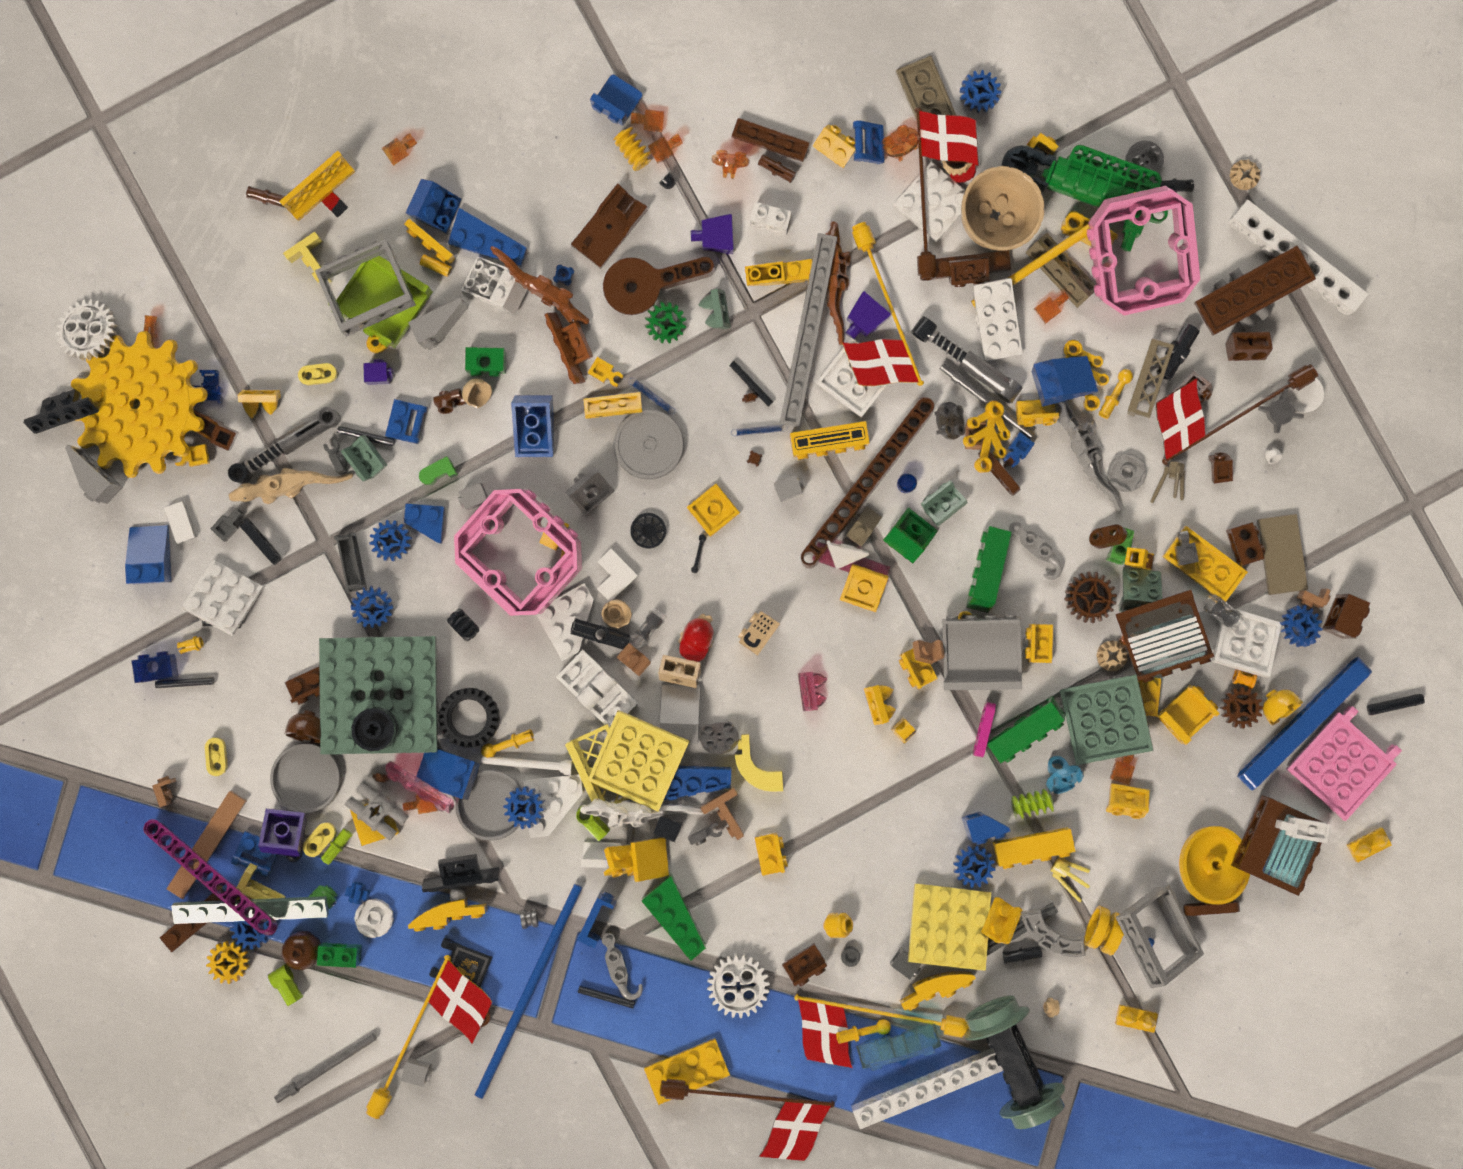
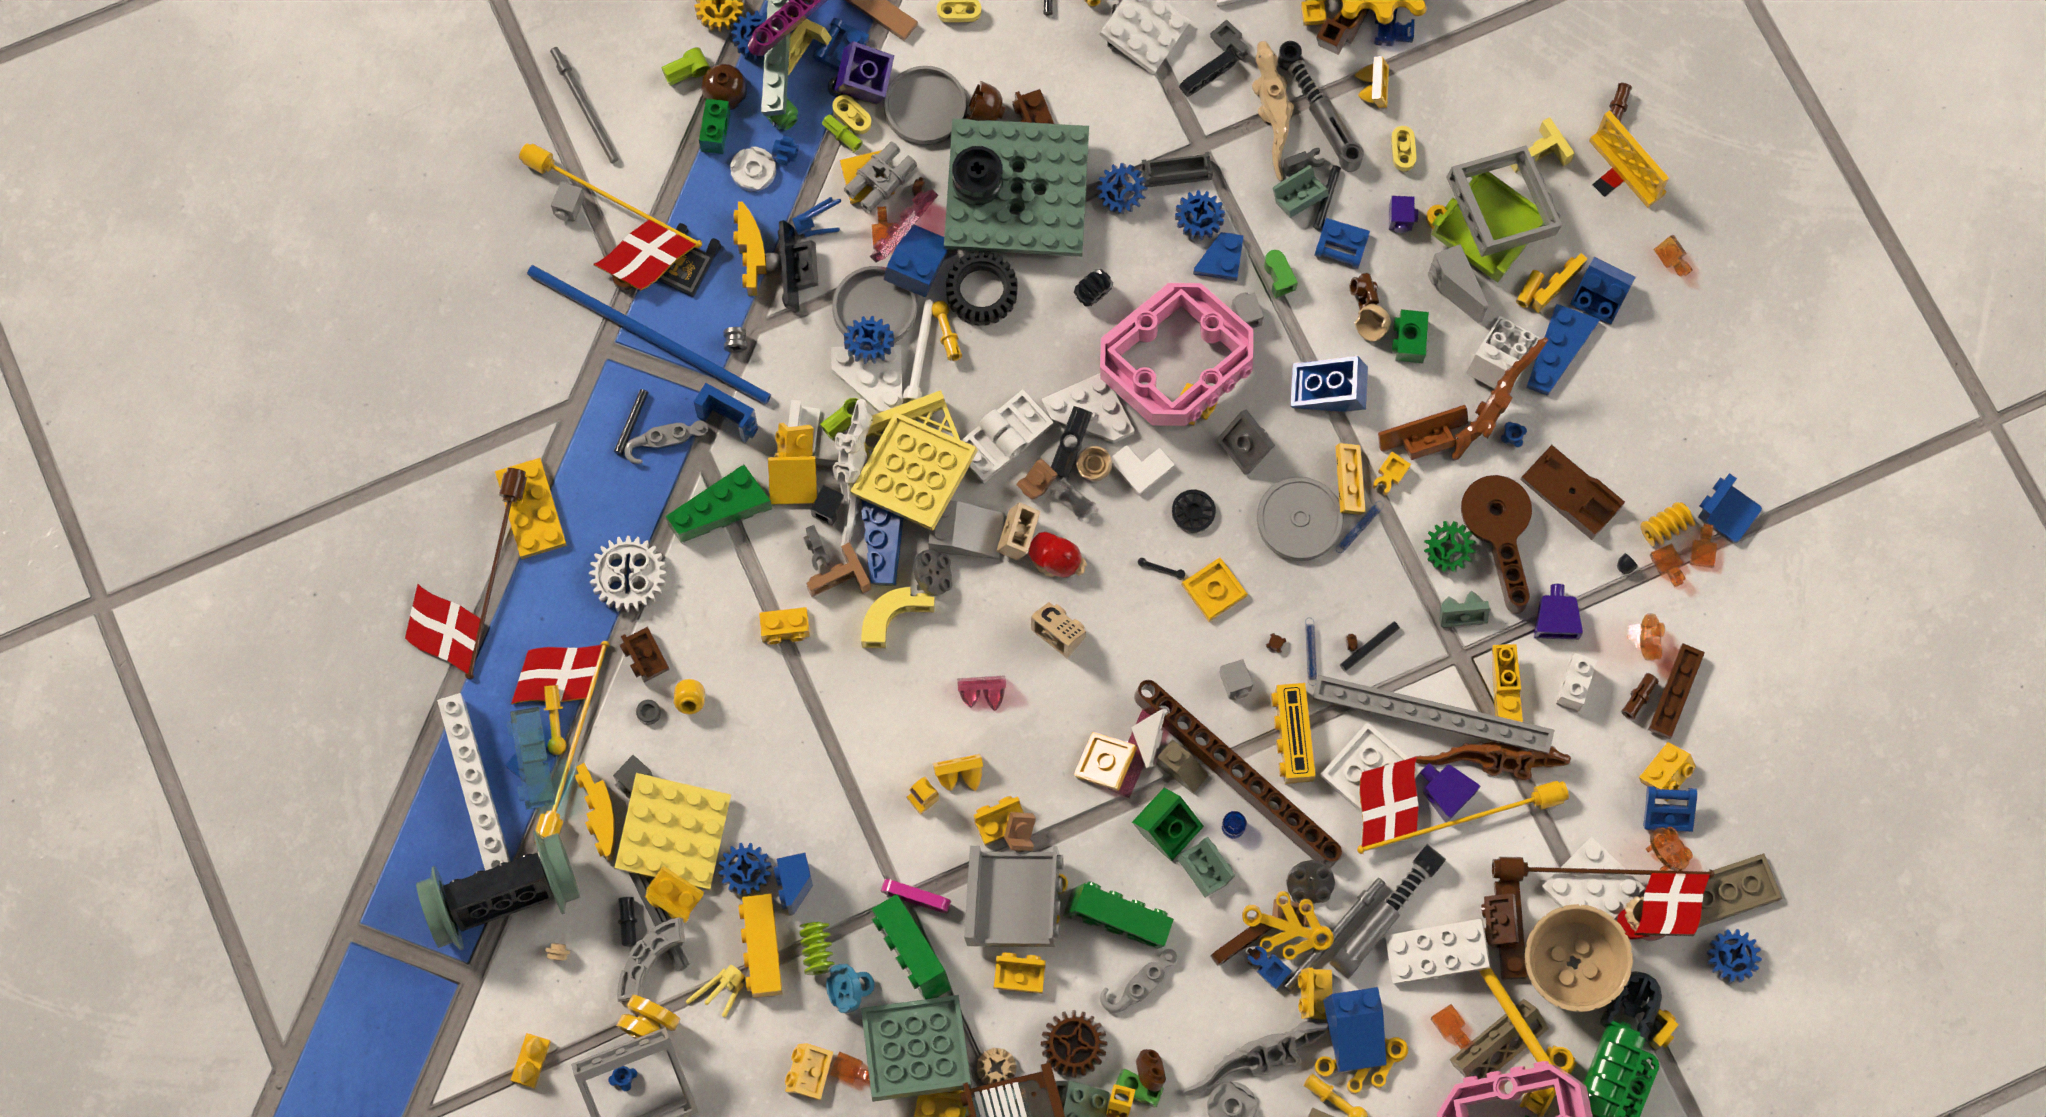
camera: 90 degrees right, 15 degrees down
none -> blue plant [792,197,841,238]

